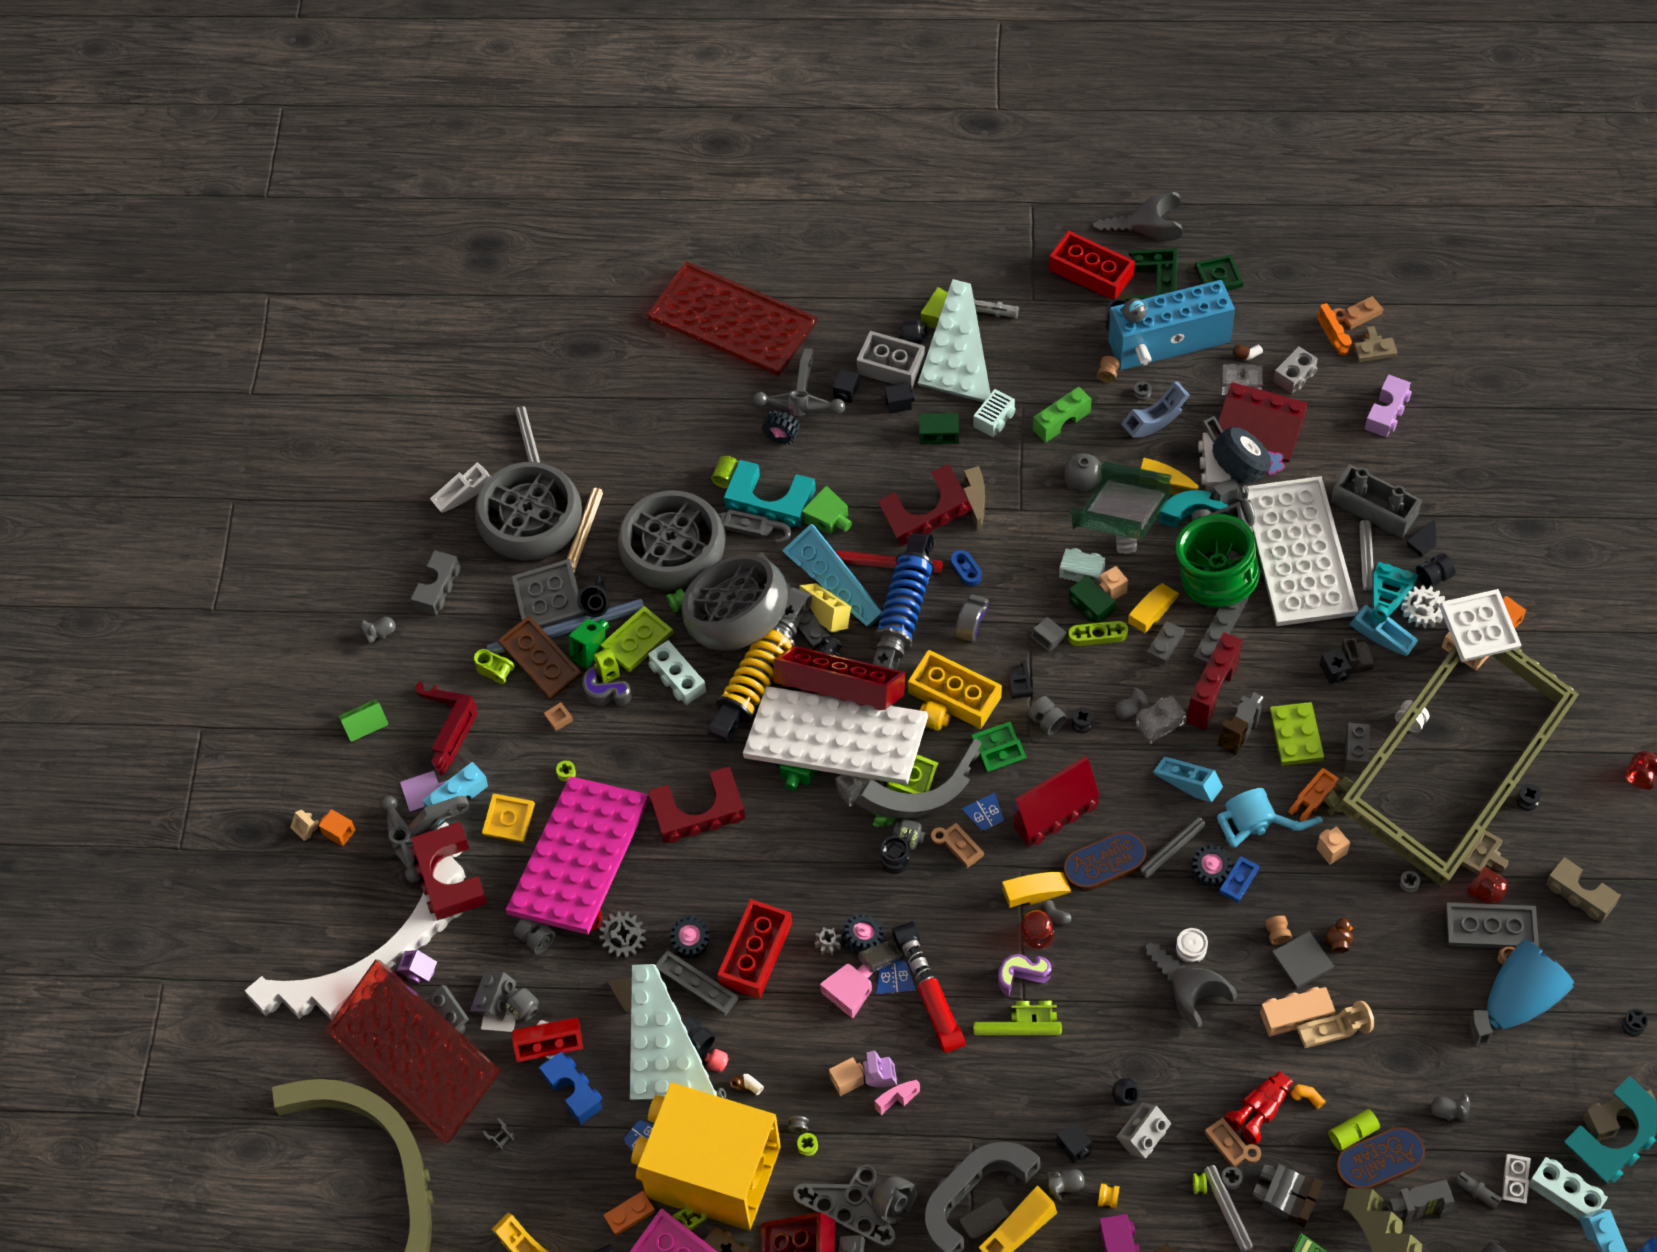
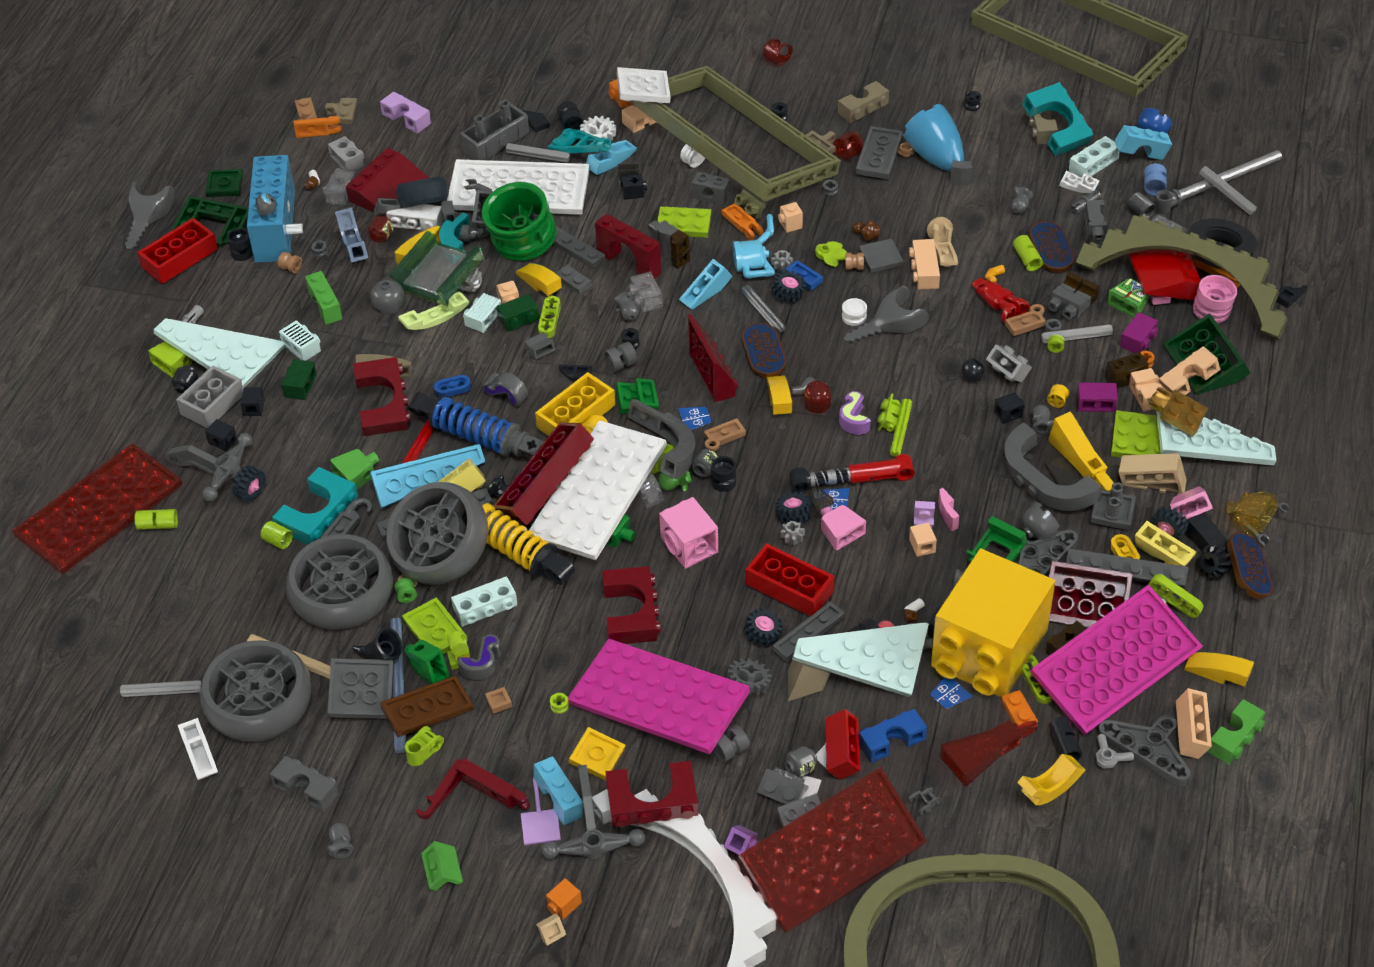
camera: 80 degrees left, 10 degrees down
none -> lime pin [135,509,178,530]
none -> clear red head [368,216,393,242]
none -> yellowish green slope [398,291,469,330]
none -> bright pink brick [659,497,719,569]
none -> light grey gear [771,250,793,272]
none -> lime plate [815,241,847,267]
none -> clear red piece [940,720,1038,787]
none -> green window [966,516,1027,563]

